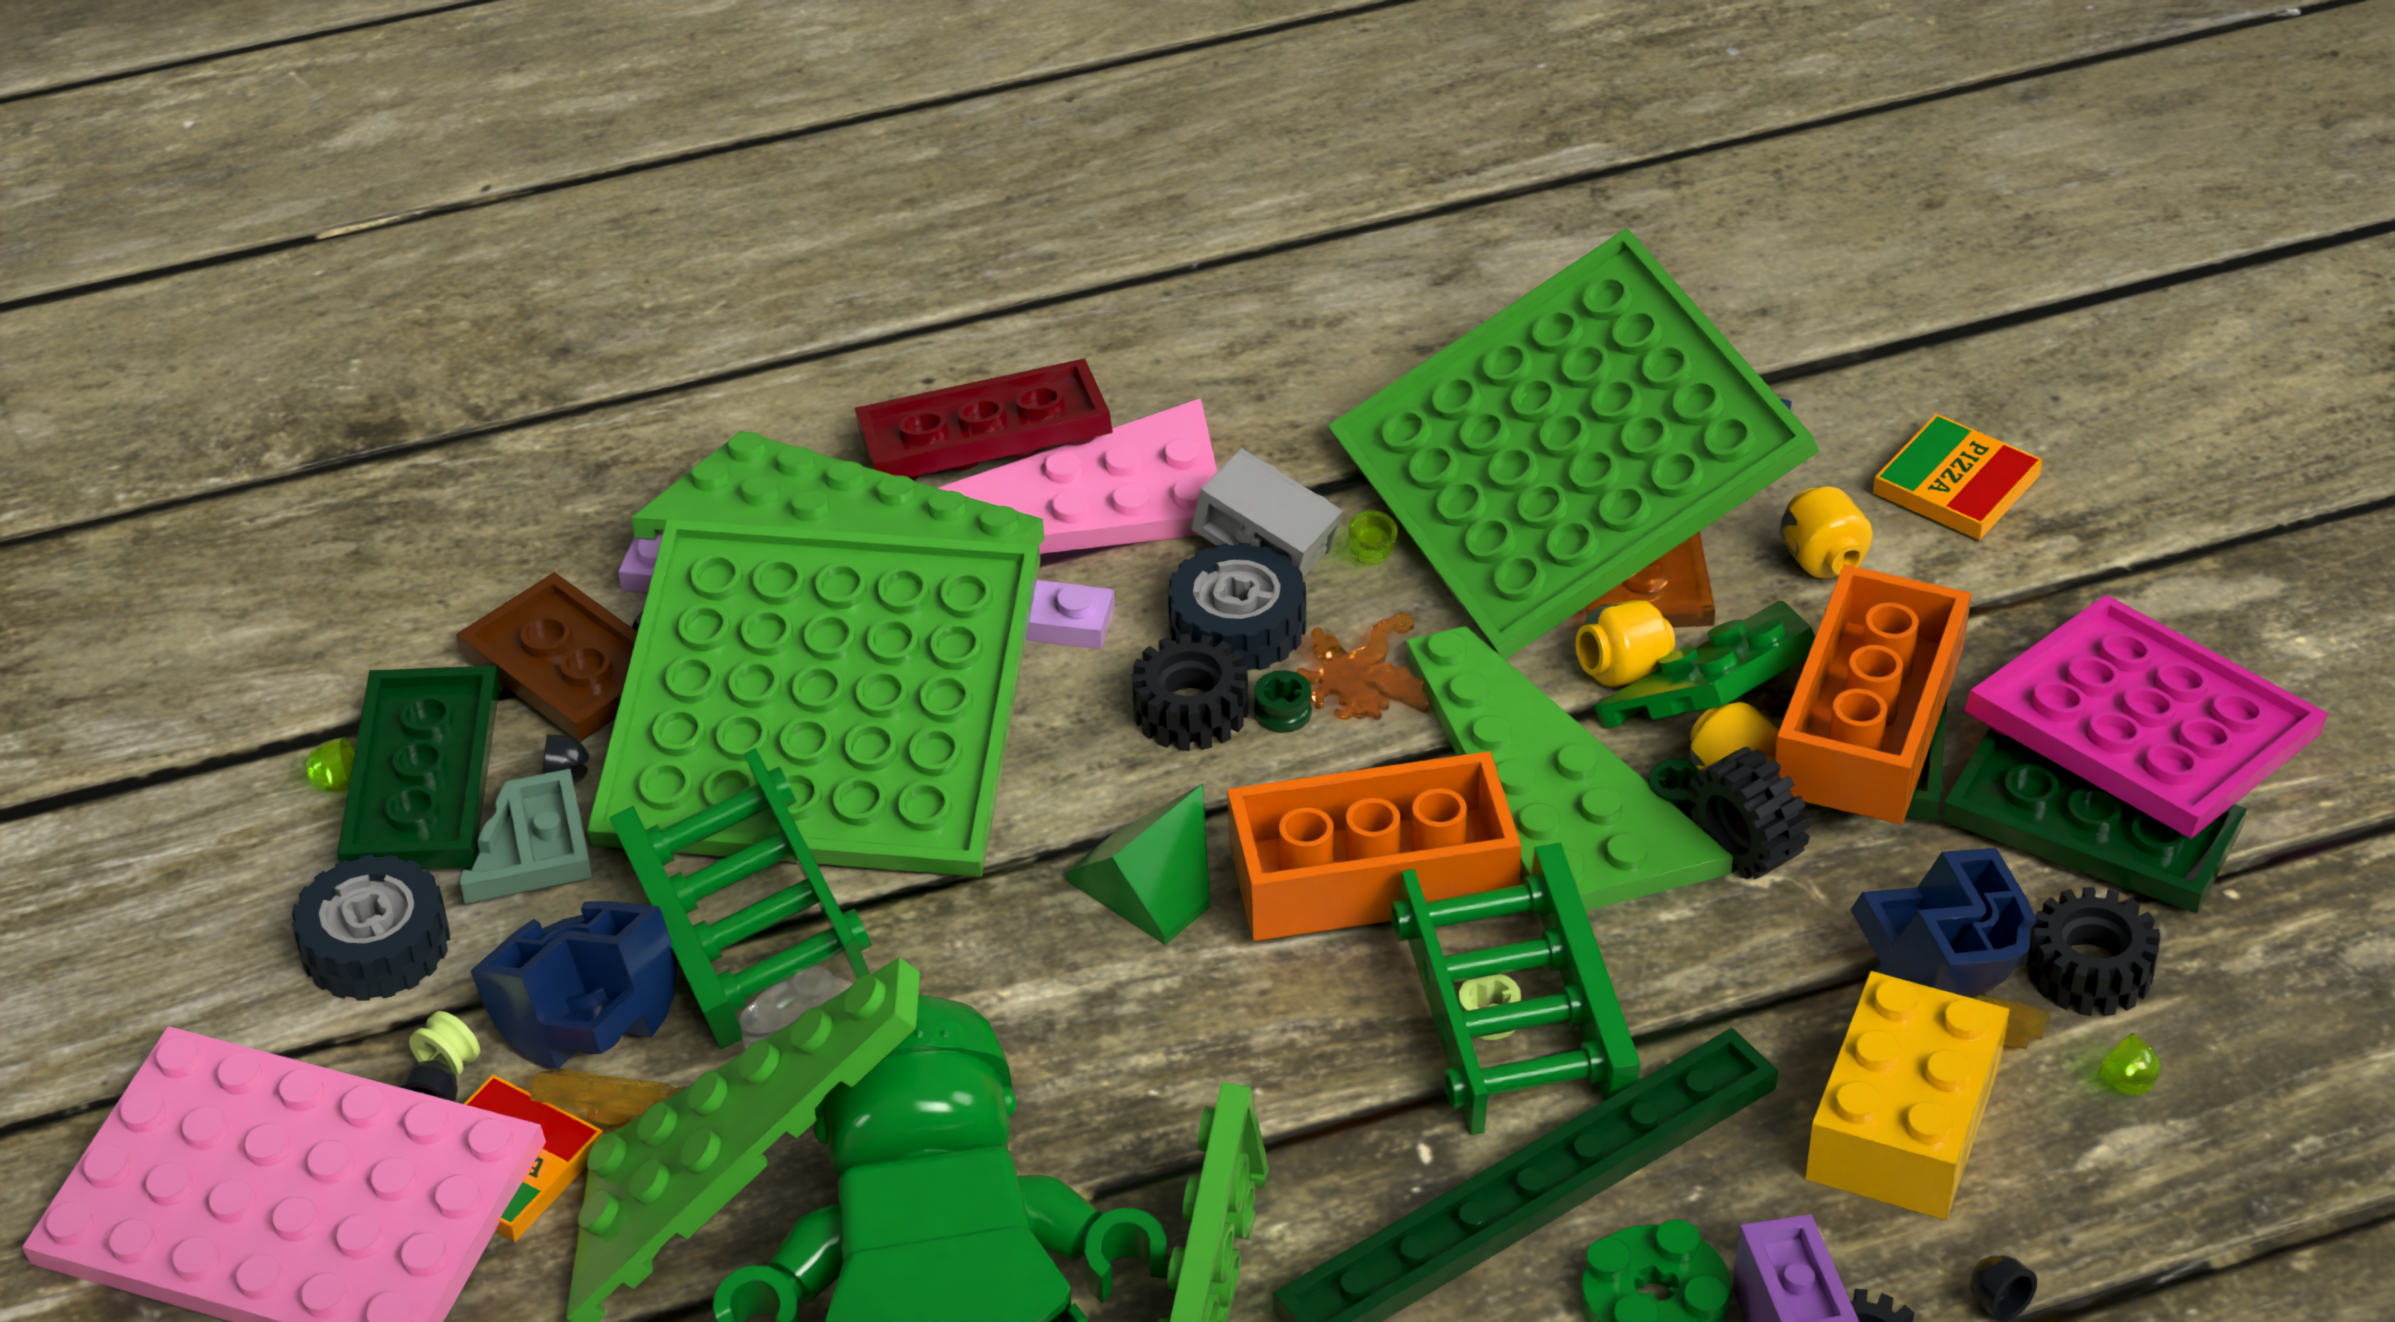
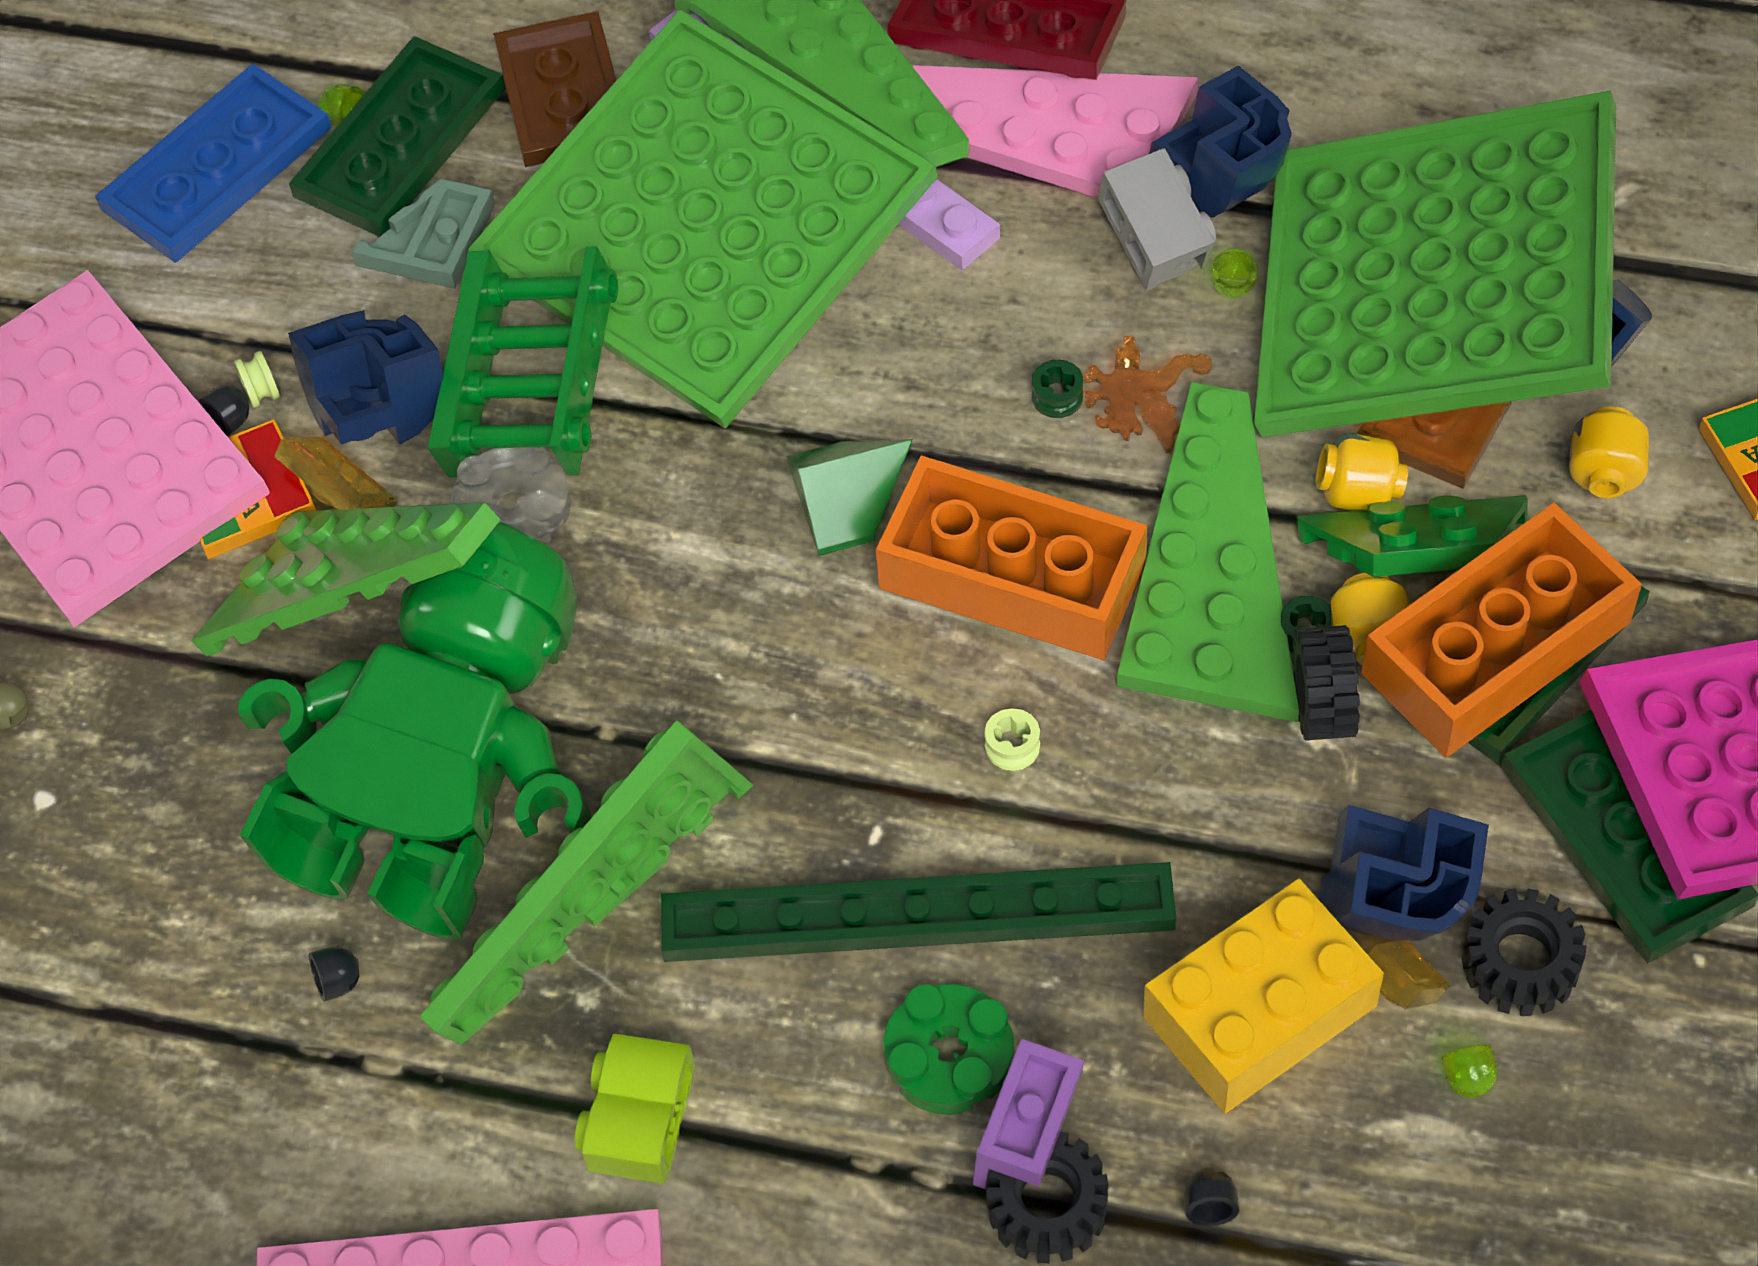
camera: 35 degrees right, 15 degrees up
black wheel [292,855,450,1001] -> none
black hinge [542,734,589,785] -> none
black tyre [1132,634,1248,751] -> none
black wheel [1168,543,1307,671] -> none
green fence [1390,842,1641,1135] -> none
none -> blue plate [95,63,332,263]
none -> dark blue brick [1149,65,1292,218]

